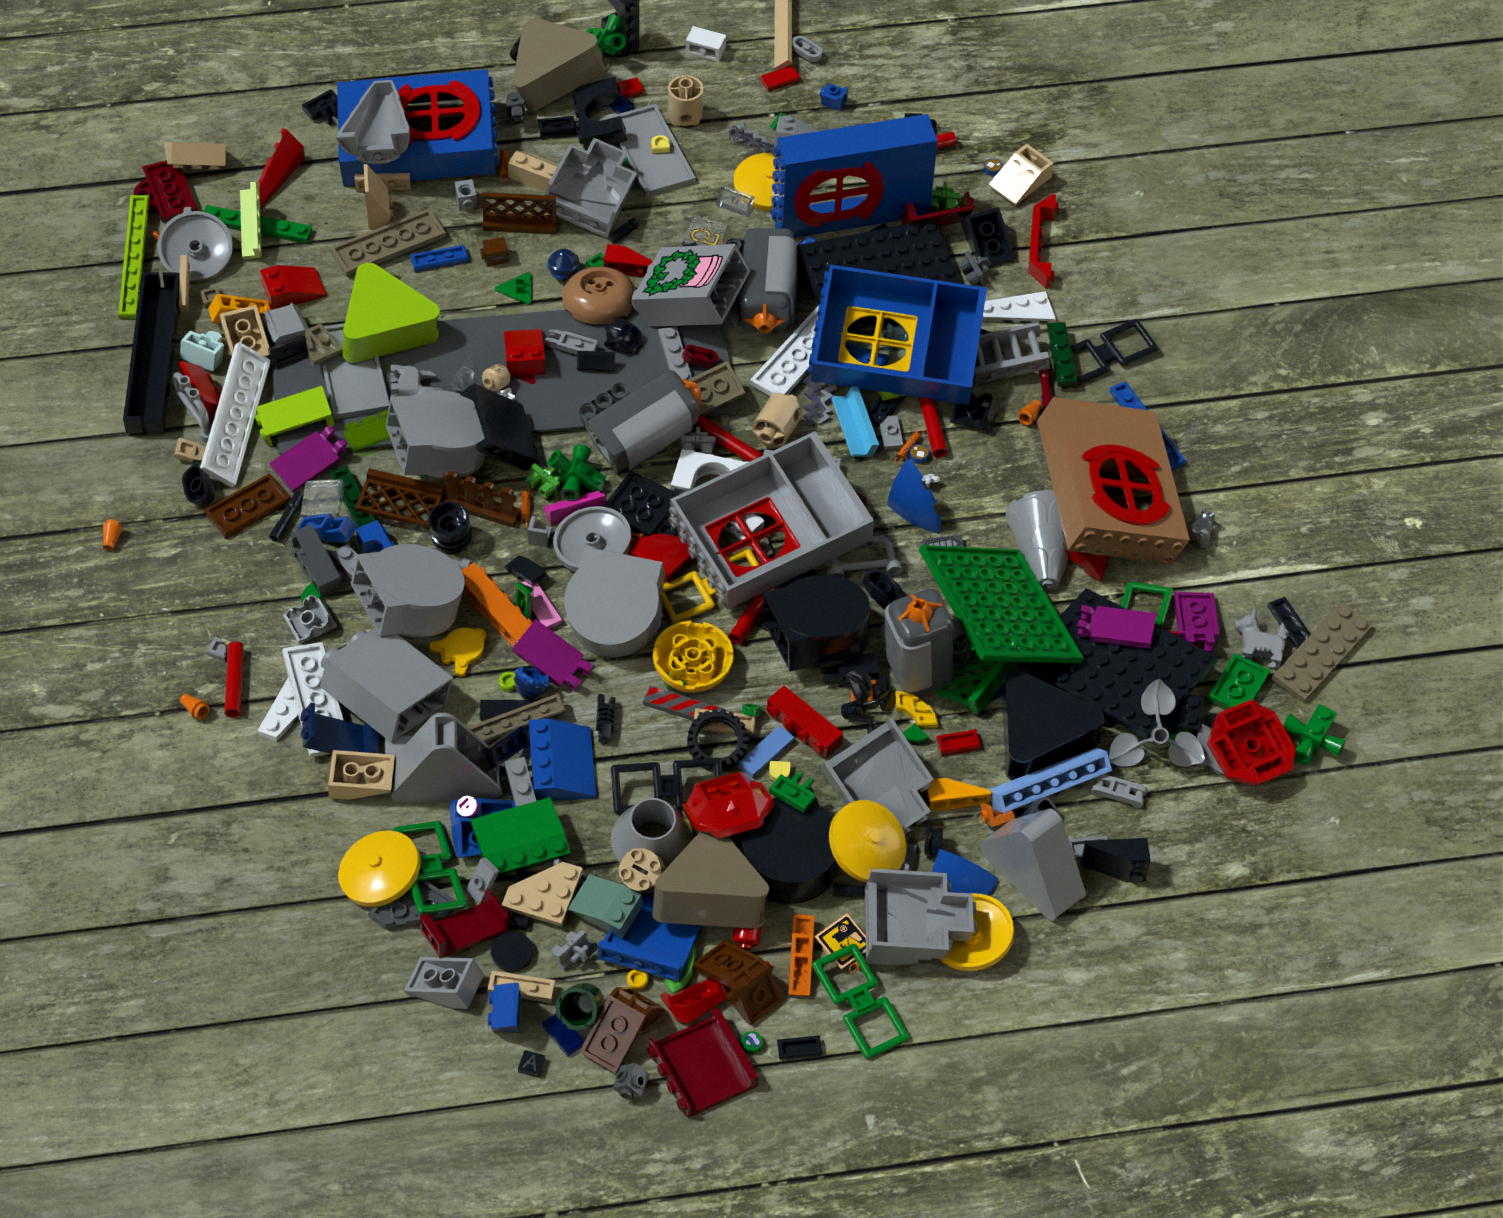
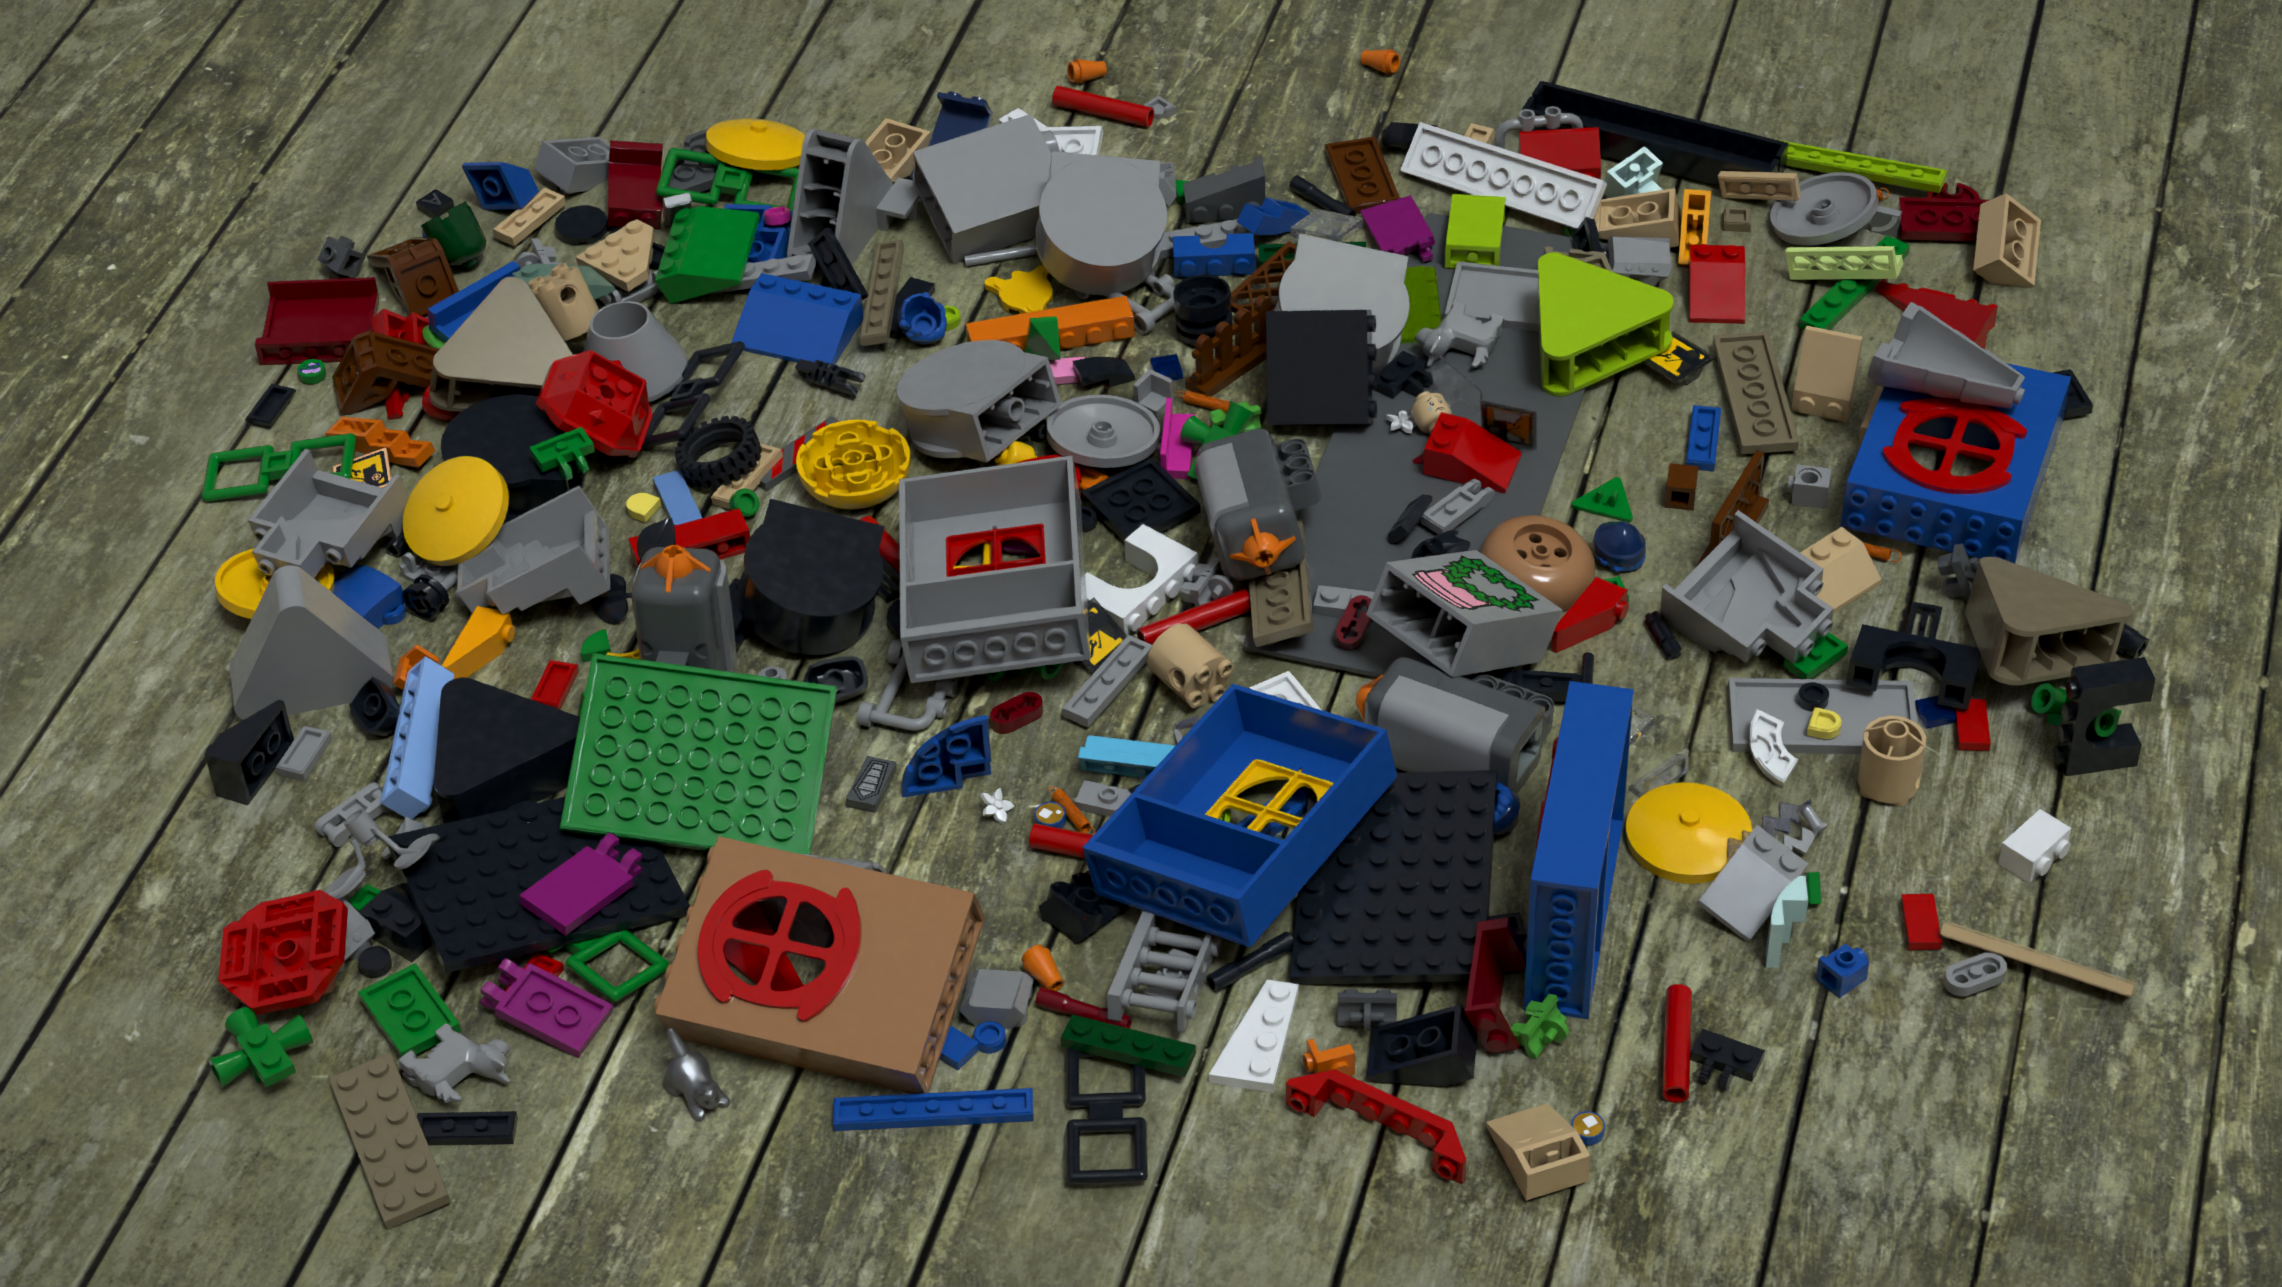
camera: 120 degrees right, 10 degrees down
magenta tile [511,619,593,691] -> none
none -> clear blue tile [1150,354,1183,381]
none -> orange bracket [1302,1039,1355,1076]
none -> clear smoke piece [1480,400,1537,450]
none -> white tile [1749,709,1798,788]
none -> light aqua slope [1765,876,1808,967]
none -> black tile [1798,682,1829,711]

